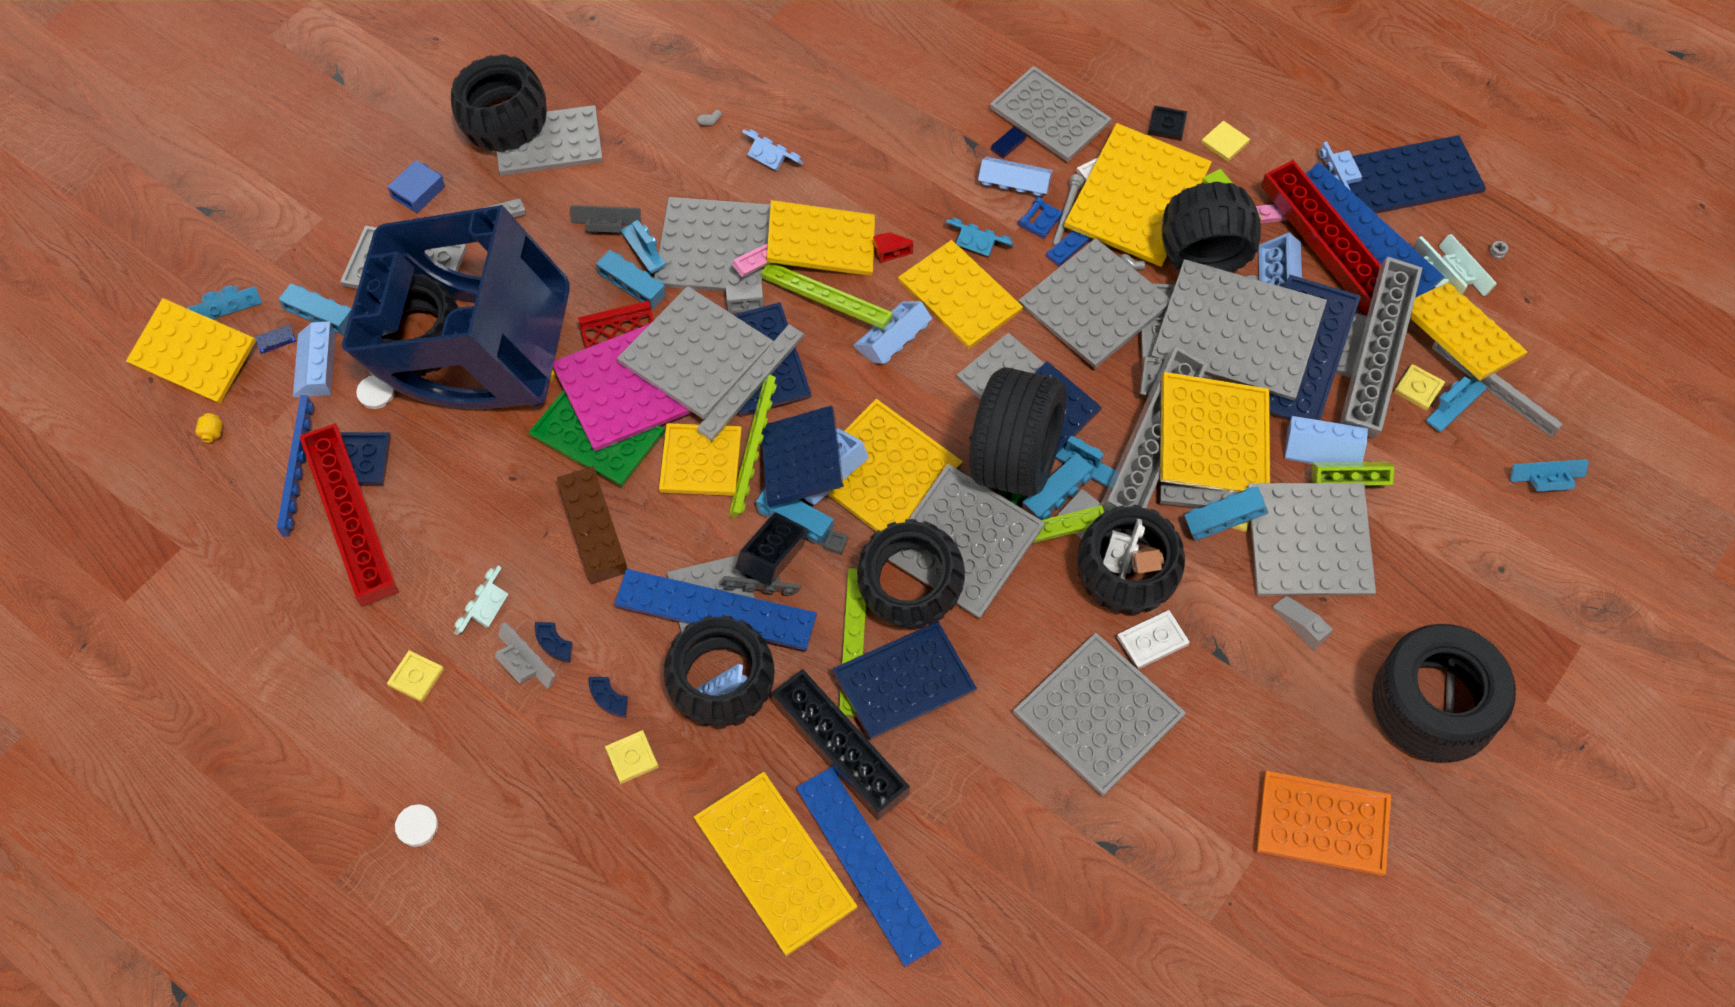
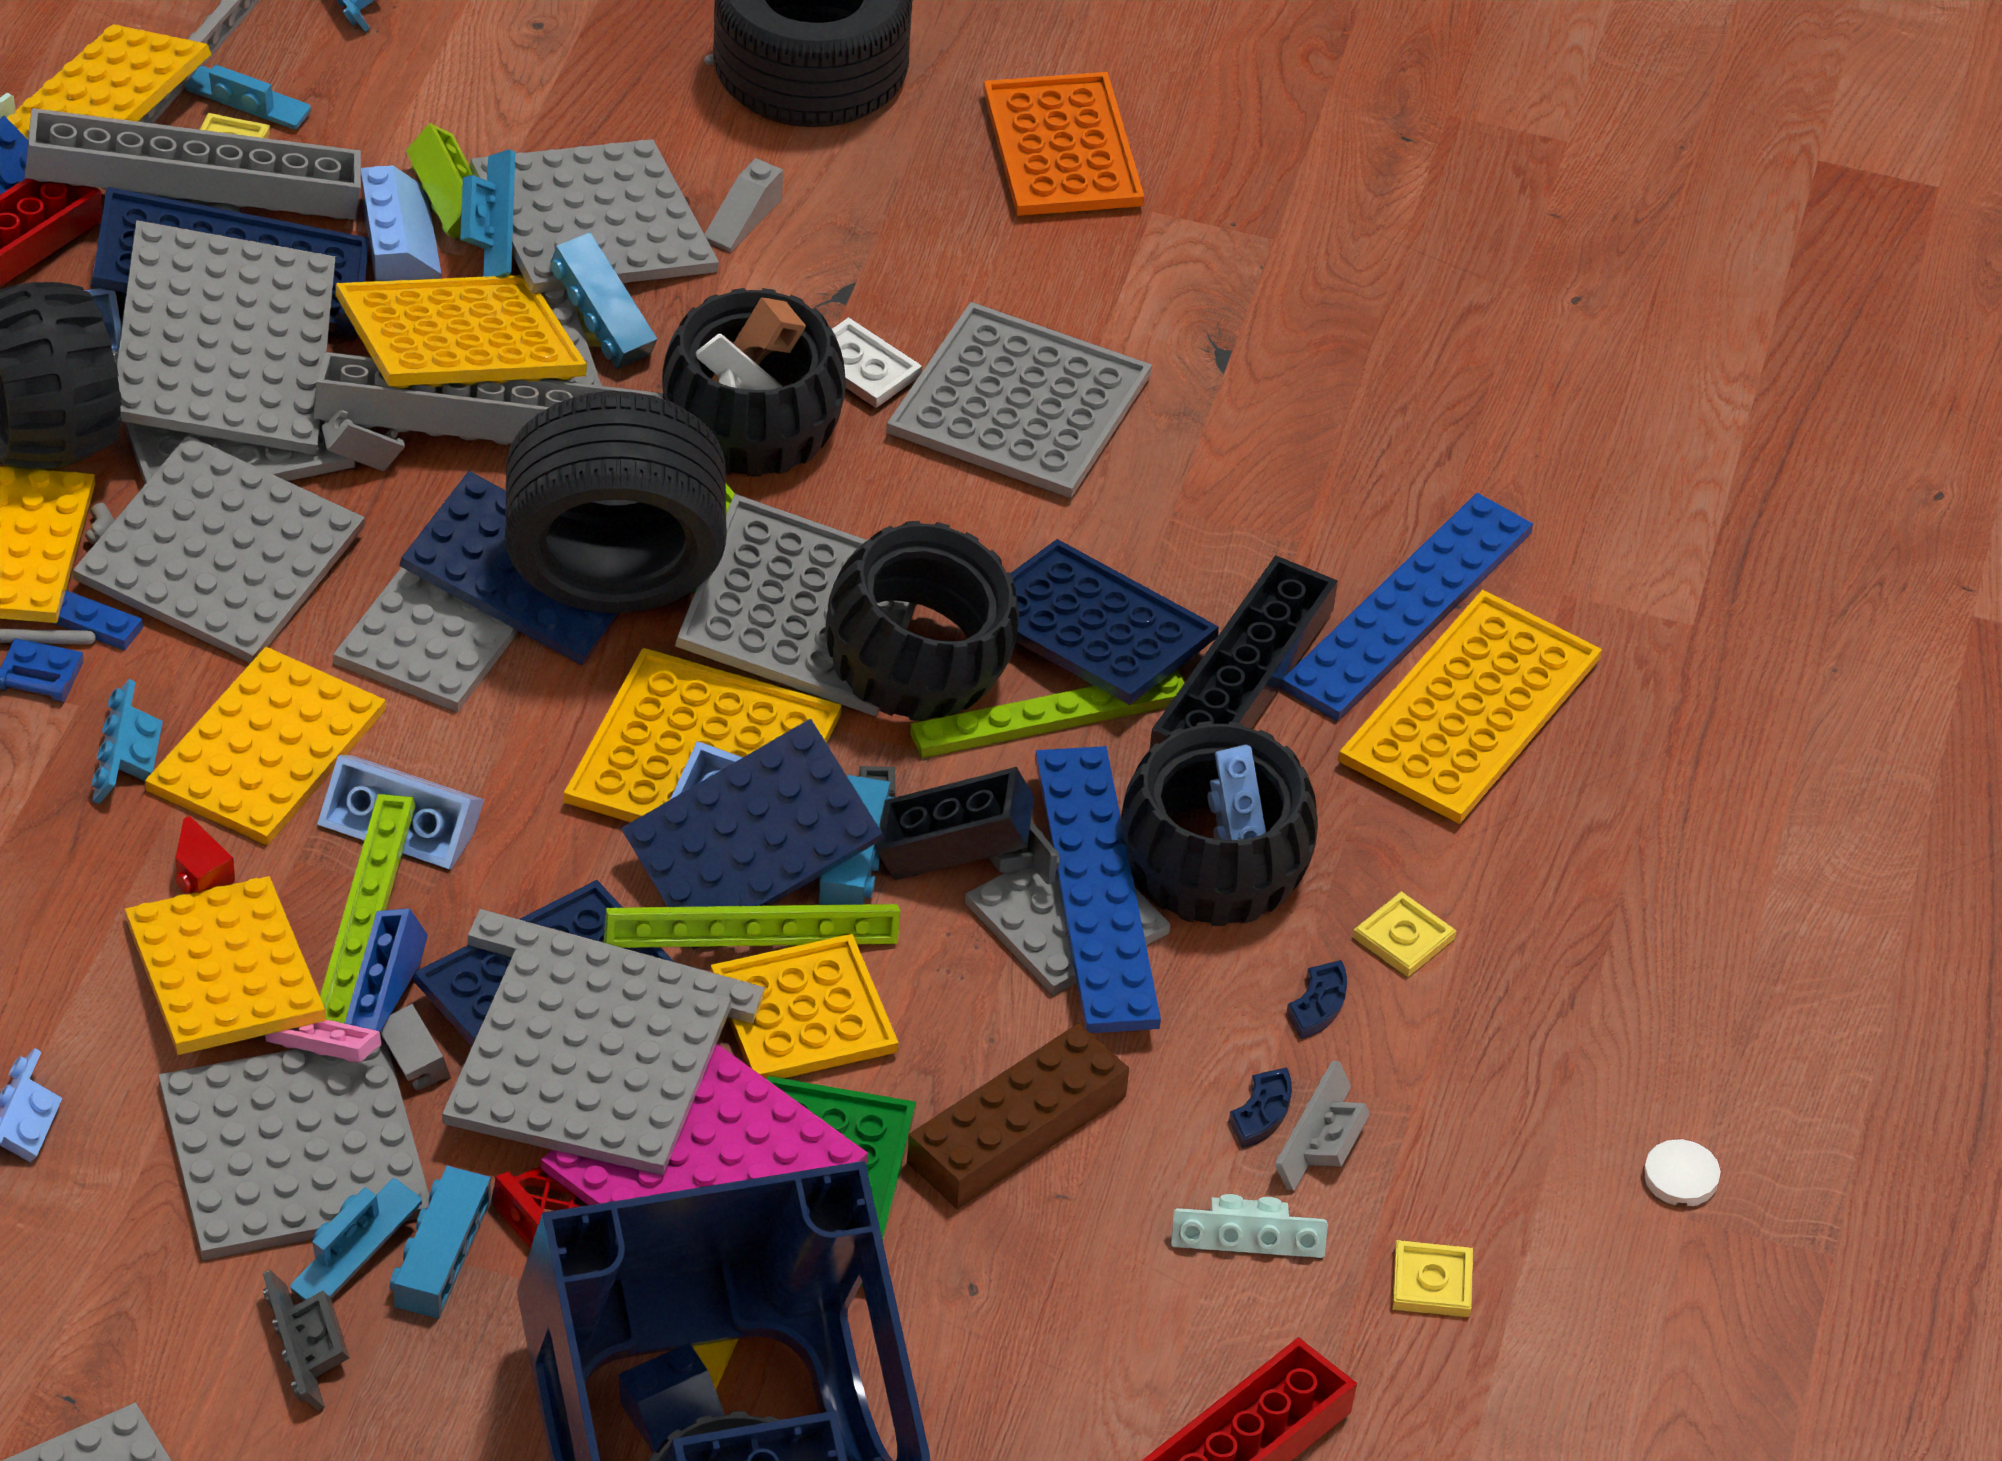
camera: 115 degrees left, 15 degrees down
none -> blue slope [344,908,428,1032]
none -> dark azure bracket [460,149,515,277]

